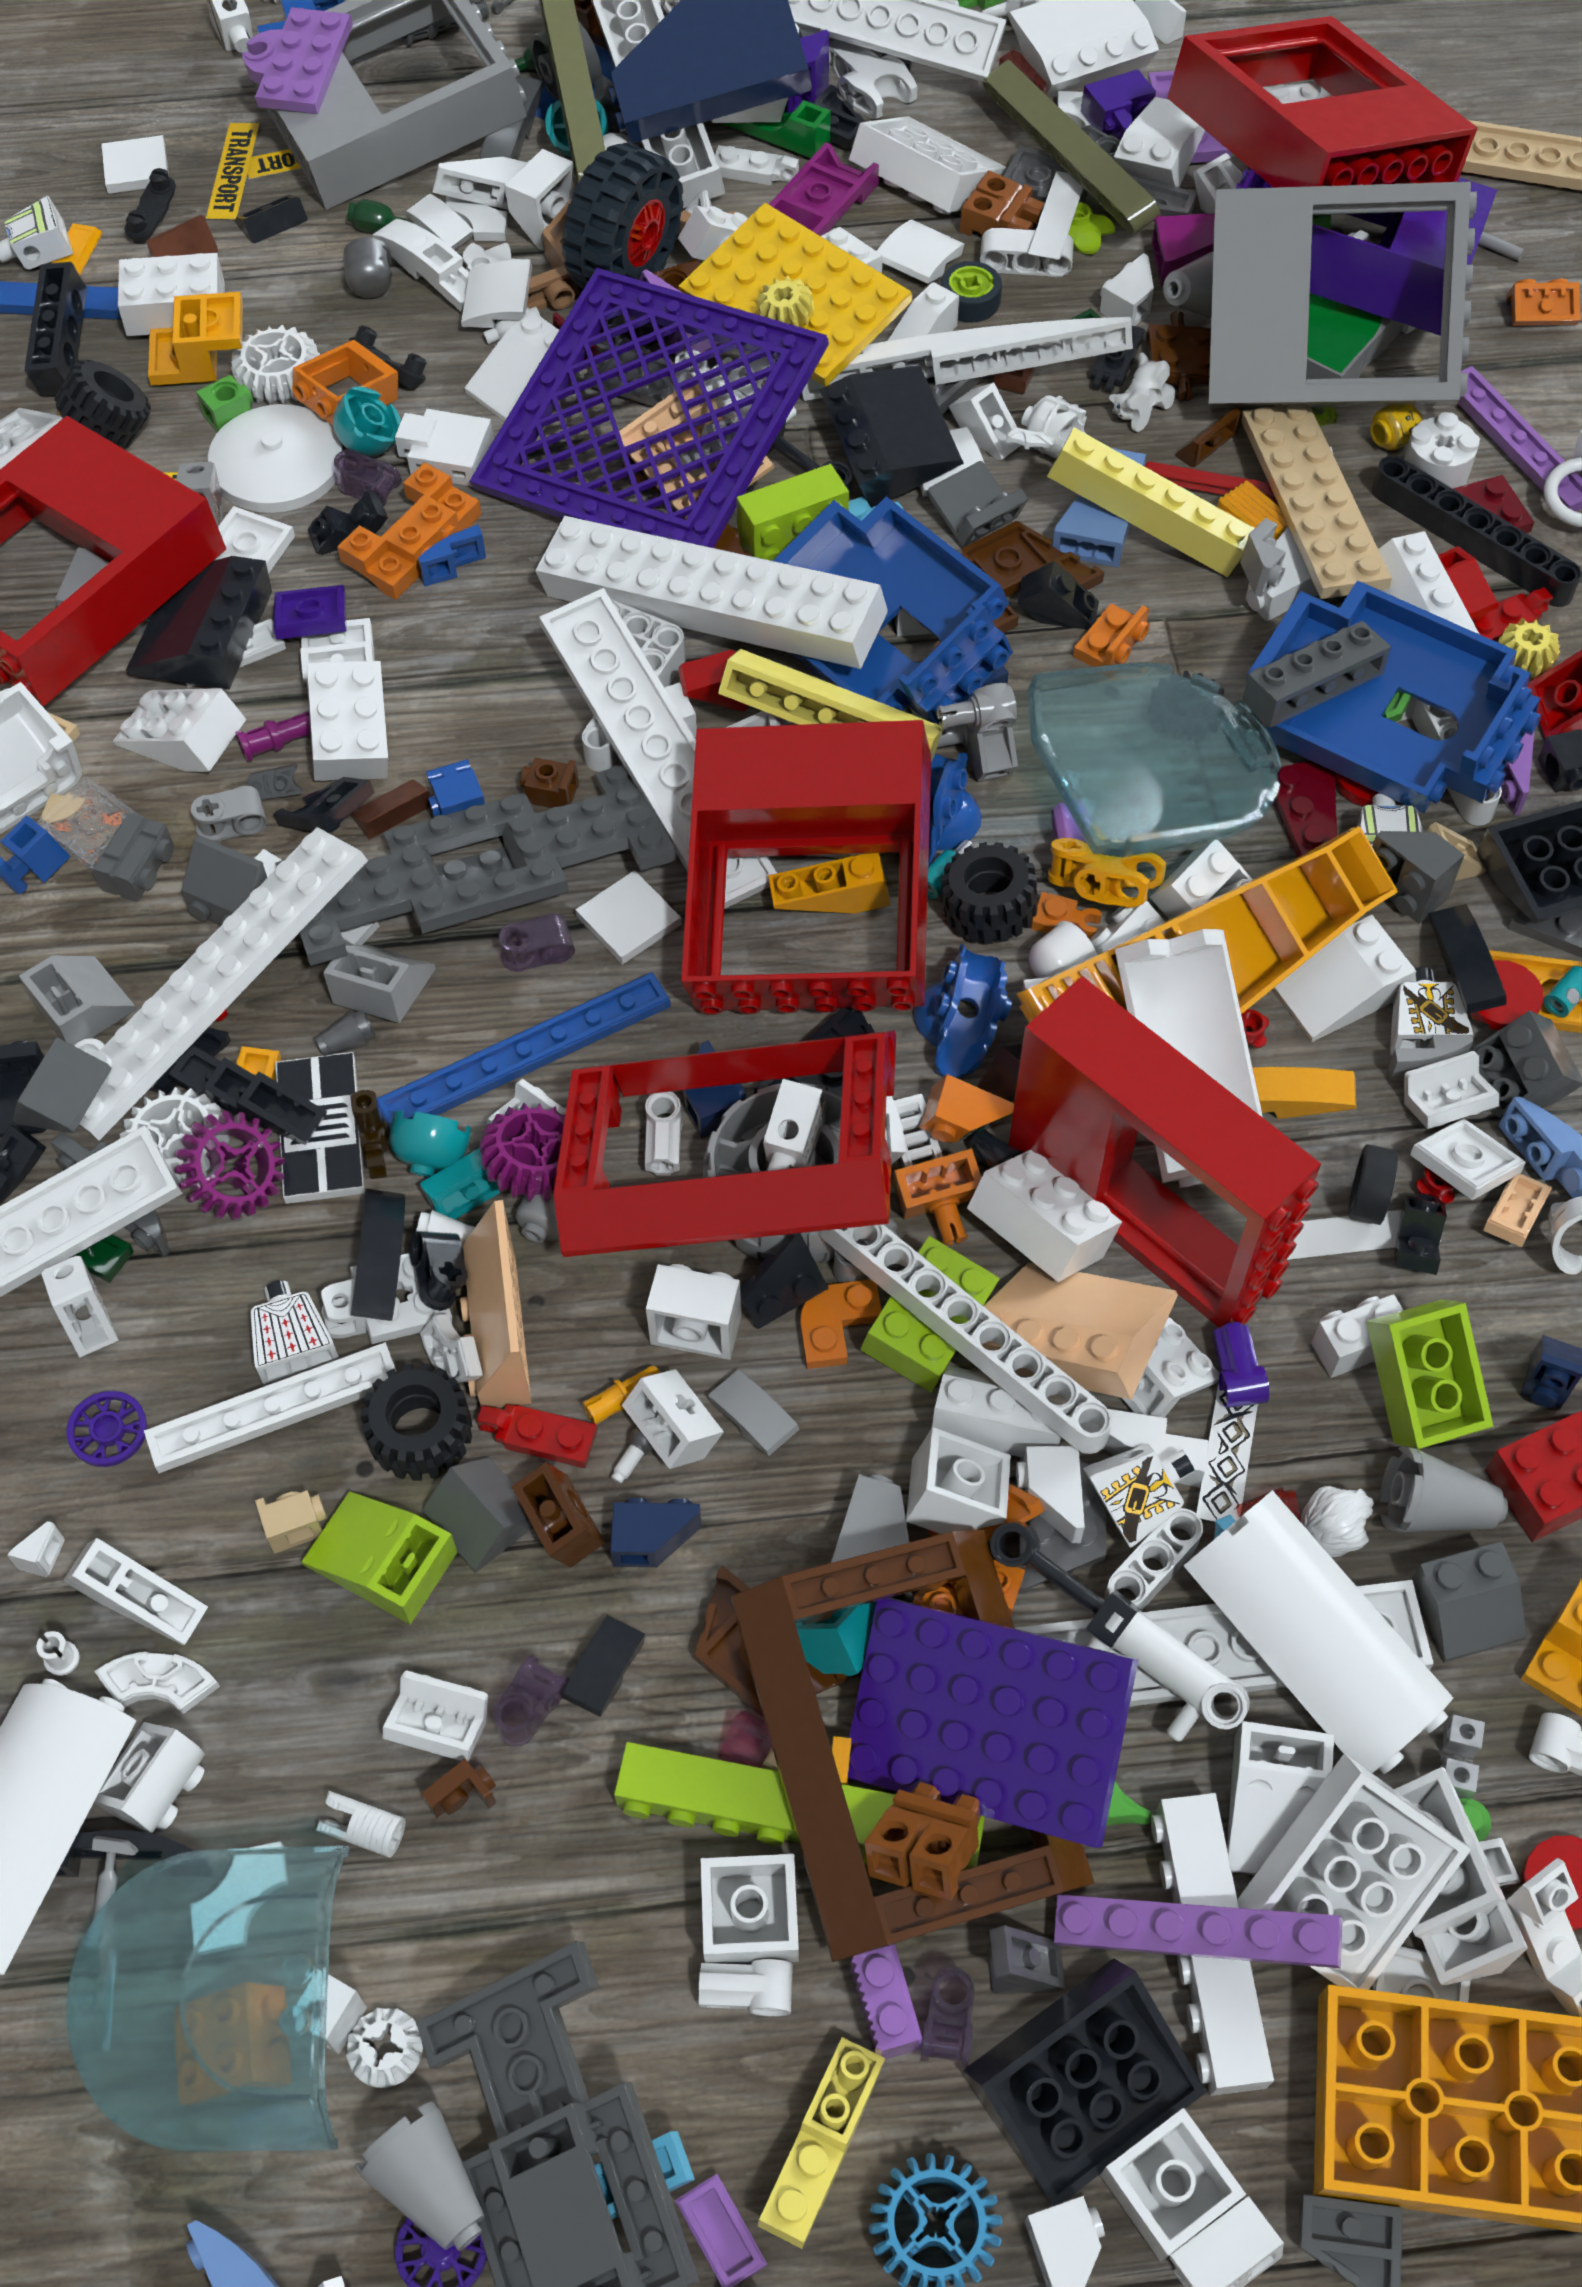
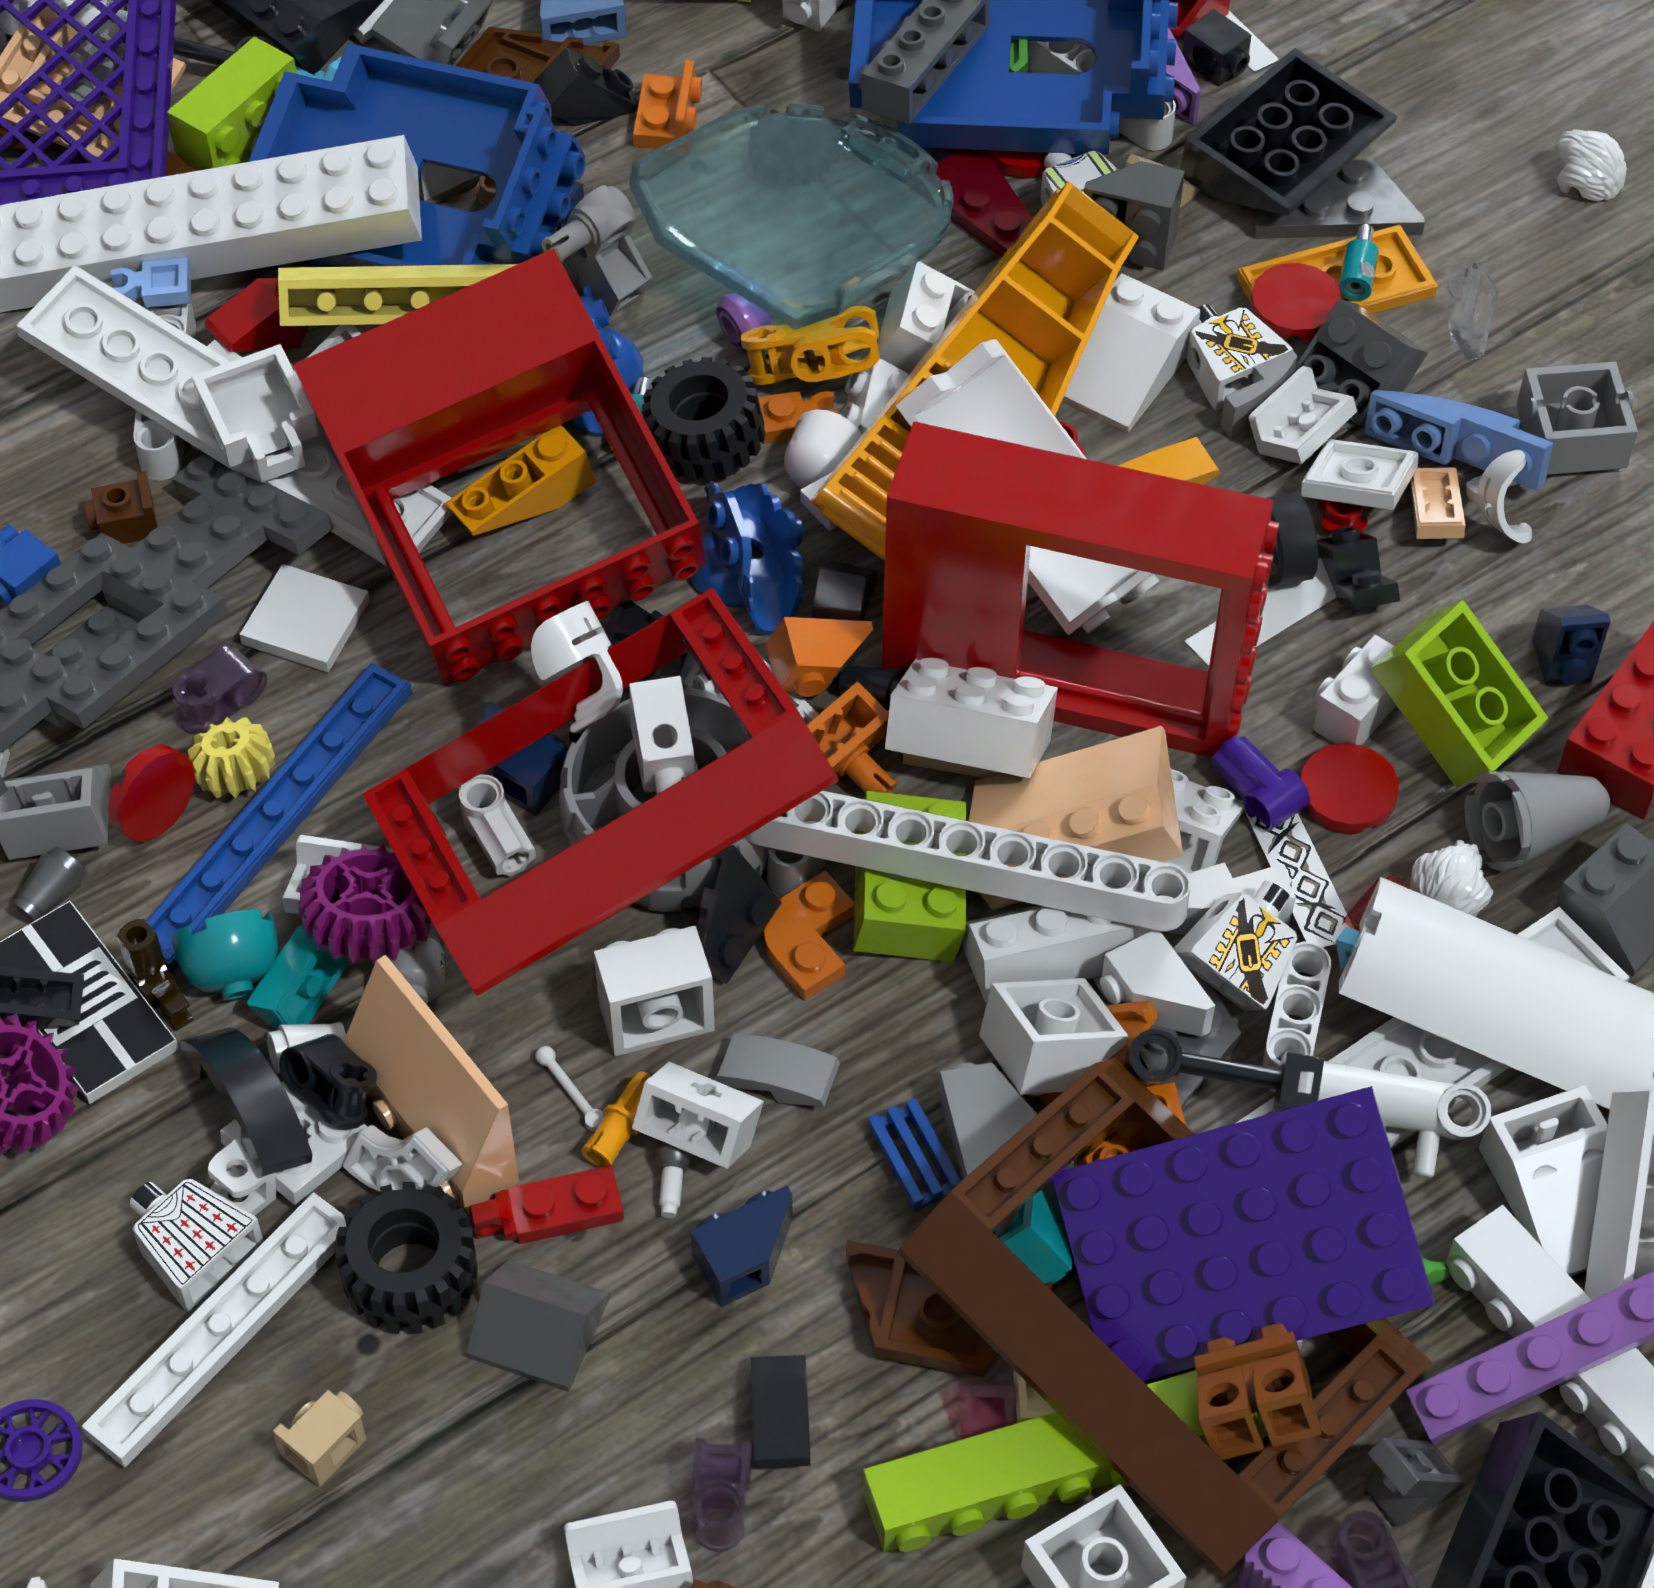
camera: 30 degrees left, 5 degrees down
lime slope [301,1491,458,1625] -> none
reddish brown brick [512,1462,605,1568] -> none
black slope [1429,904,1507,1014] -> none
none -> red tile [108,744,195,842]
none -> light blue plate [110,257,191,308]
none -> light yellow gear [188,717,275,799]
none -> white piece [192,344,318,482]
none -> white helmet [531,601,623,733]
none -> white hinge [535,1046,604,1132]
none -> blue tile [868,1098,961,1211]
none -> red tile [1301,743,1399,834]

